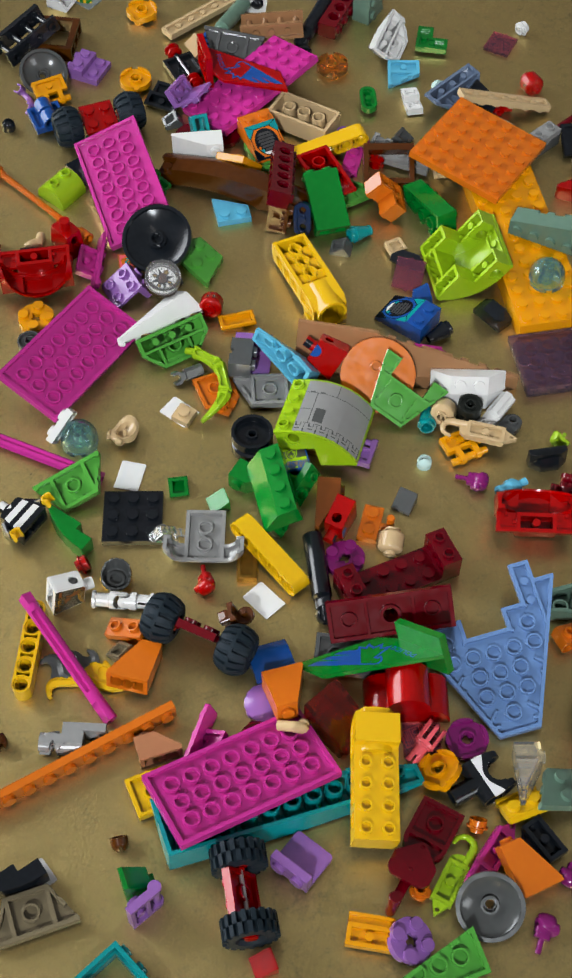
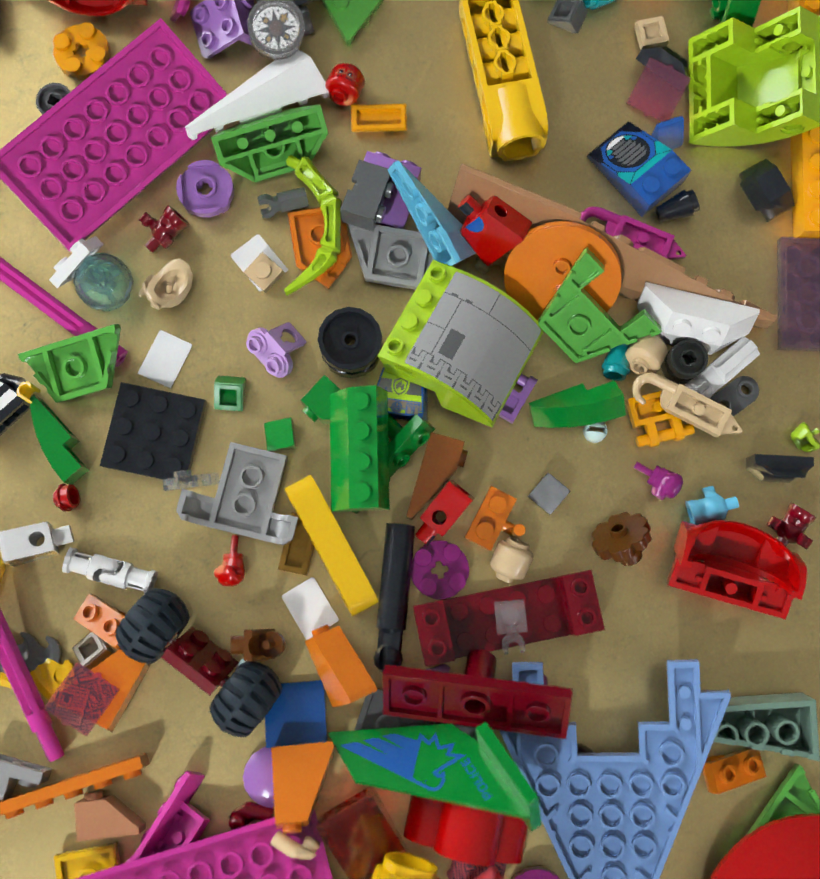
camera: 10 degrees right, 25 degrees up
dark grey hair [100,557,132,591] -> none
none -> clear pink piece [44,662,119,737]
none -> dark red piece [139,205,189,253]
none -> medium lavender plate [176,160,234,218]
none -> lavender bracket [246,322,306,378]
none -> orange slope [305,624,378,708]
none -> clear plate [494,599,527,654]
none -> green slope [529,380,626,428]
none -> reddish brown plant [592,512,652,566]

